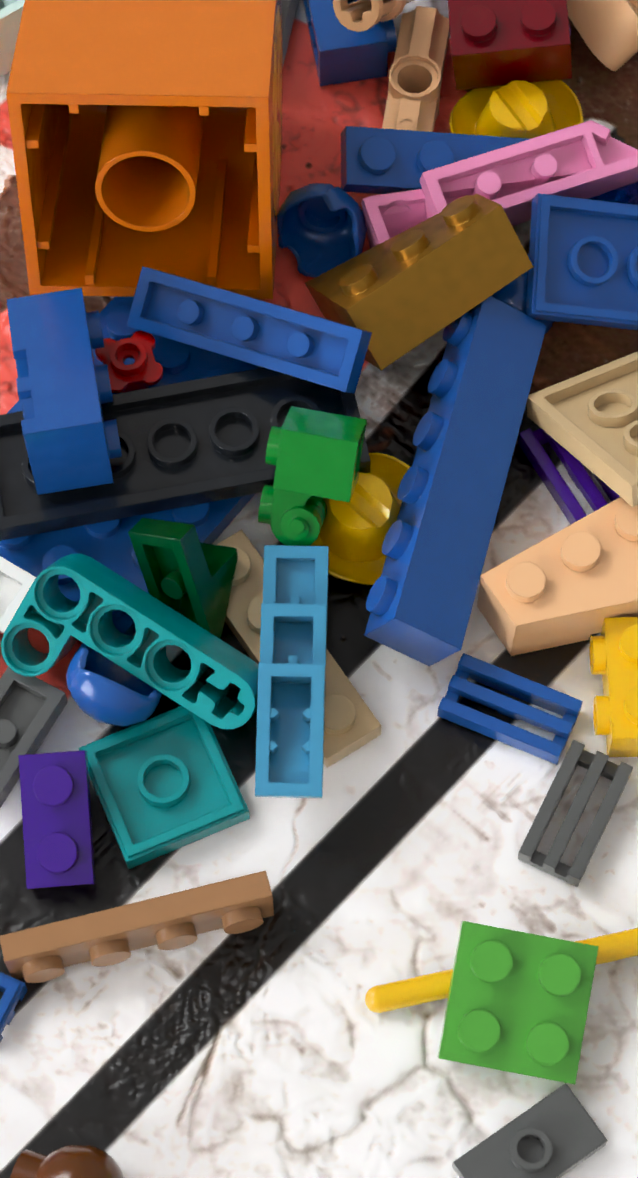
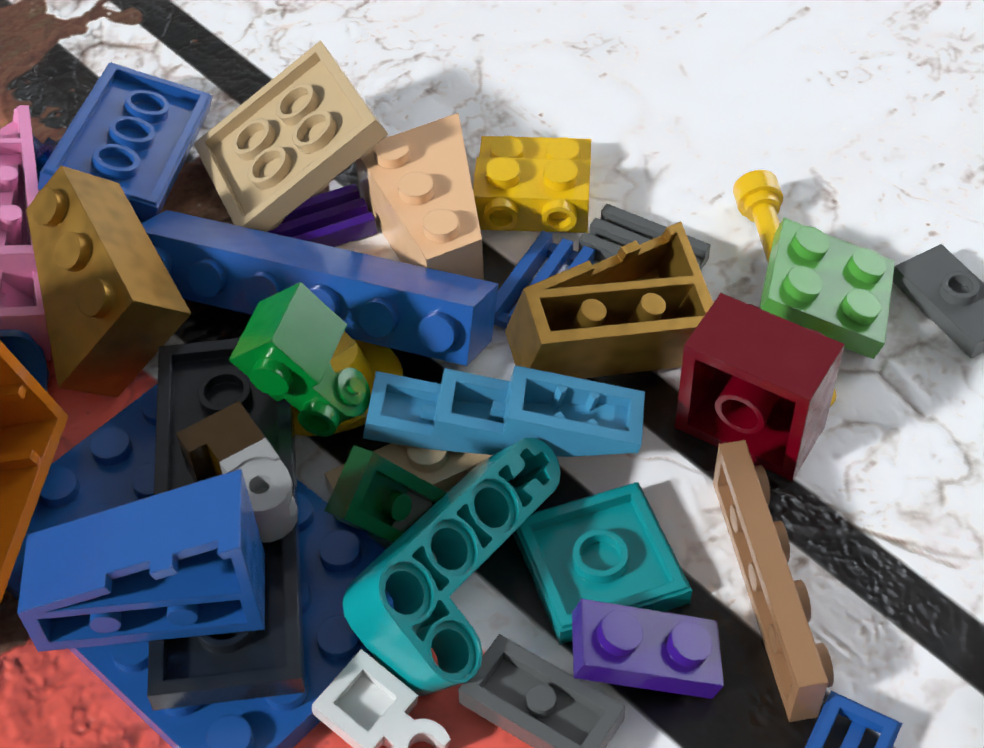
camera: 85 degrees left, 15 degrees down
blue hair [66,643,162,727] -> none
blue plate [126,266,372,394] -> none
none -> leg [176,401,298,542]
none -> pearl gold wedge [505,221,713,379]
none -> dark red brick [675,293,845,481]

